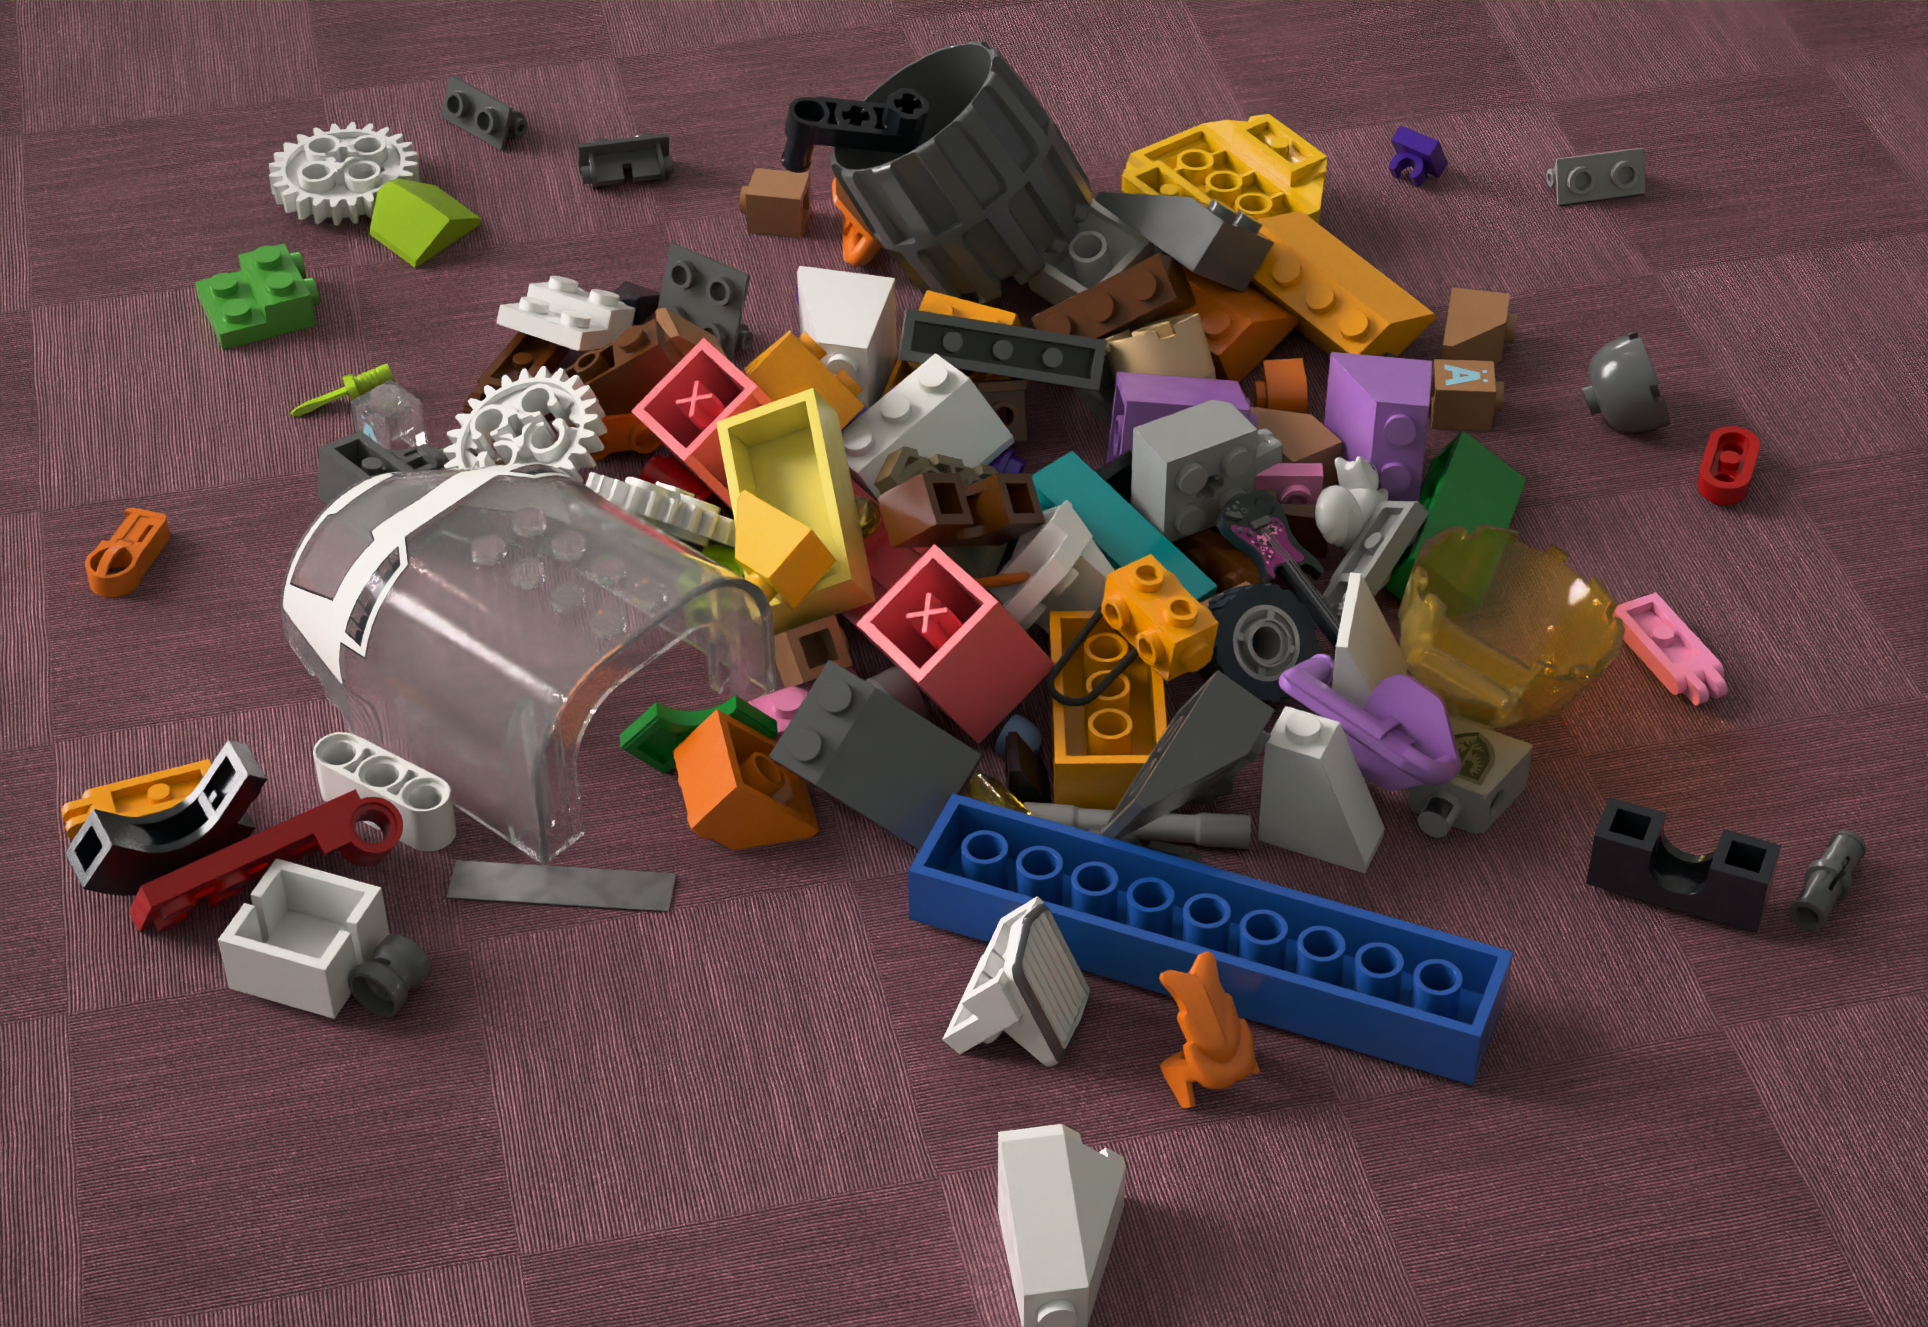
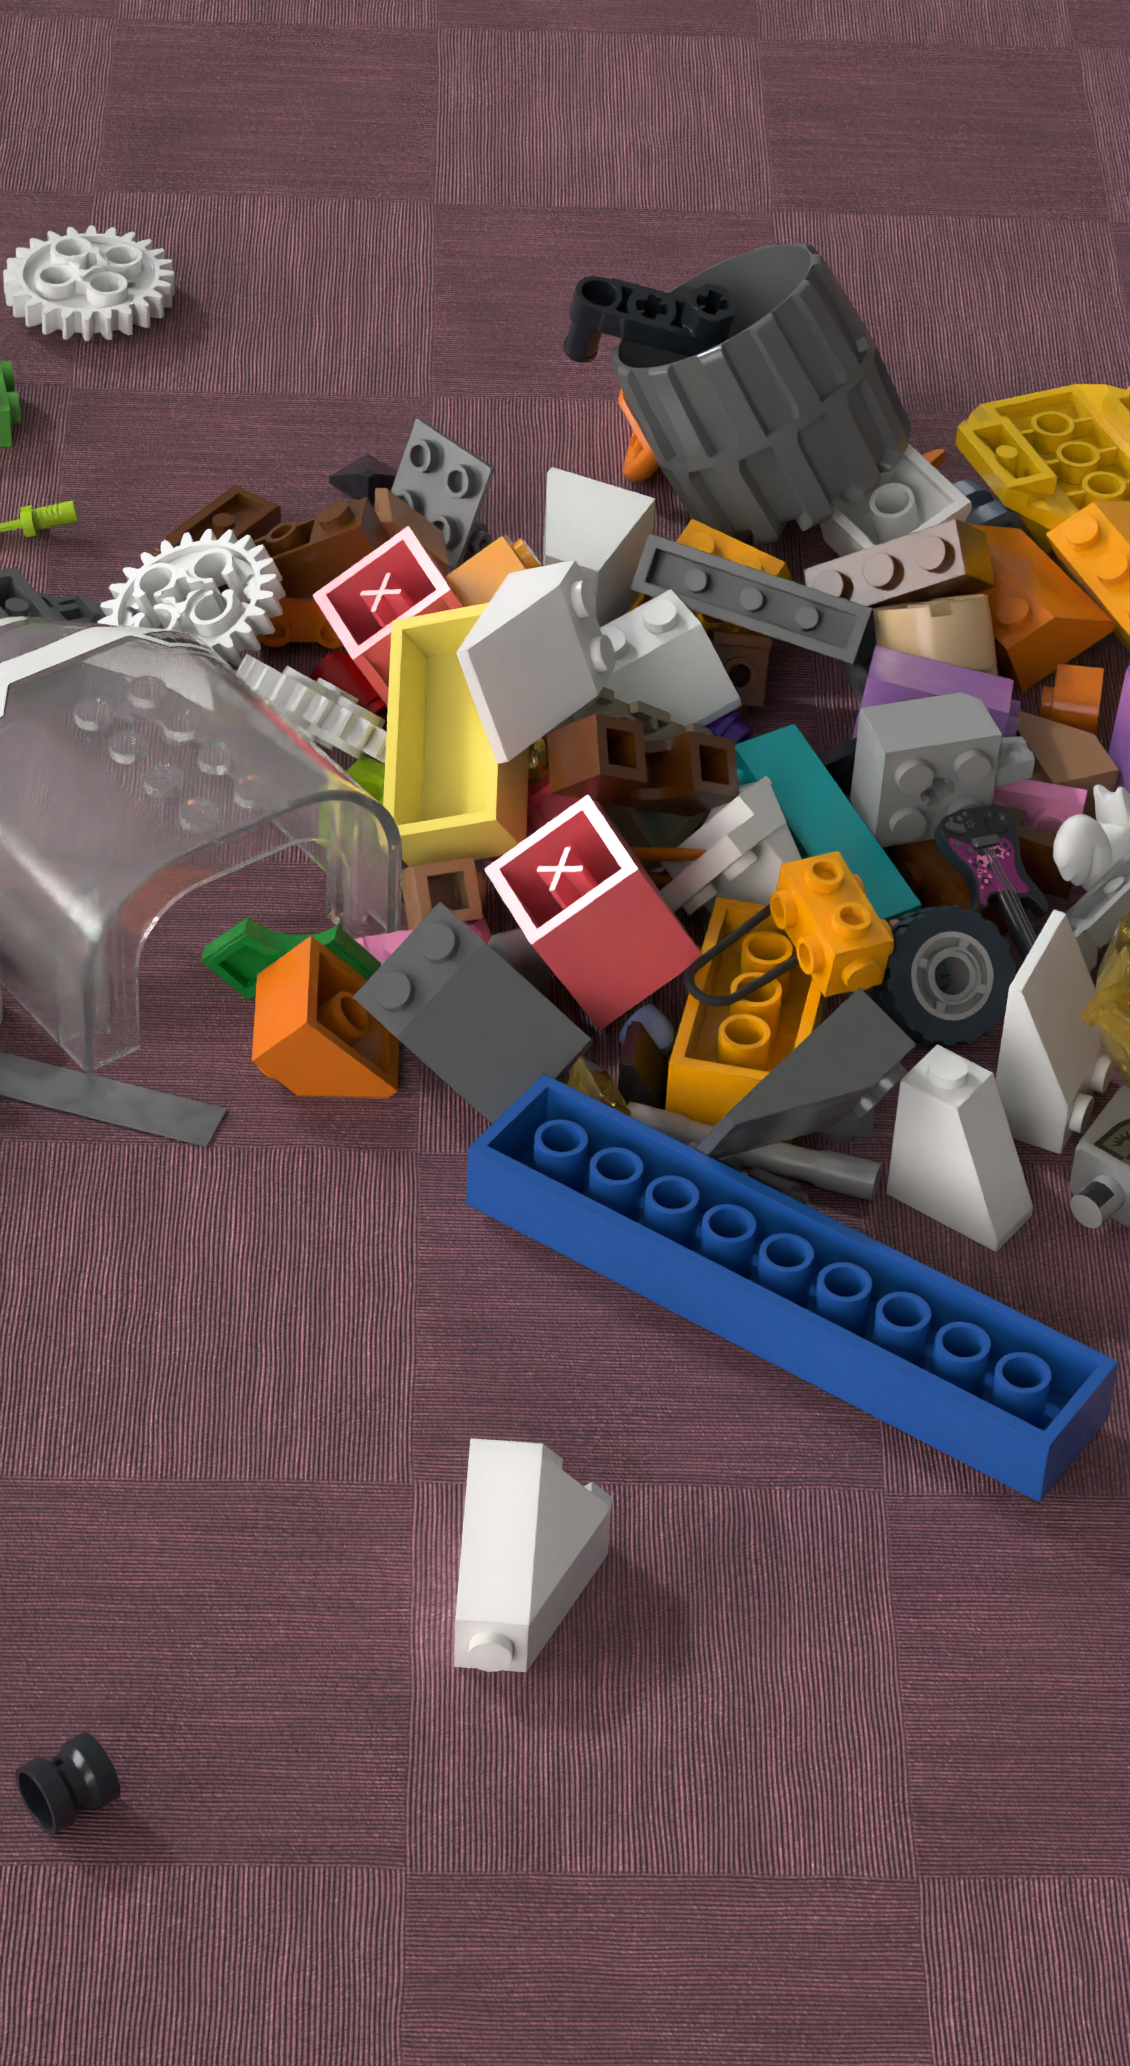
camera: 10 degrees right, 0 degrees up
clear brick [351,379,428,450] -> none
lime slope [370,178,481,268] -> none
dark grey hinge [441,75,528,150] -> none
white plate [496,276,636,351] -> none
dark grey hinge [578,133,674,188] -> none
yellow slope [735,490,836,609] -> none
medium nougat brick [739,168,811,238] -> none
white piece [942,896,1090,1067] -> none
dark grey slope [1095,192,1274,292] -> none
orange hair [1159,951,1260,1108] -> none
medium lavender piece [1278,653,1462,791] -> none
none -> white slope [456,559,615,764]

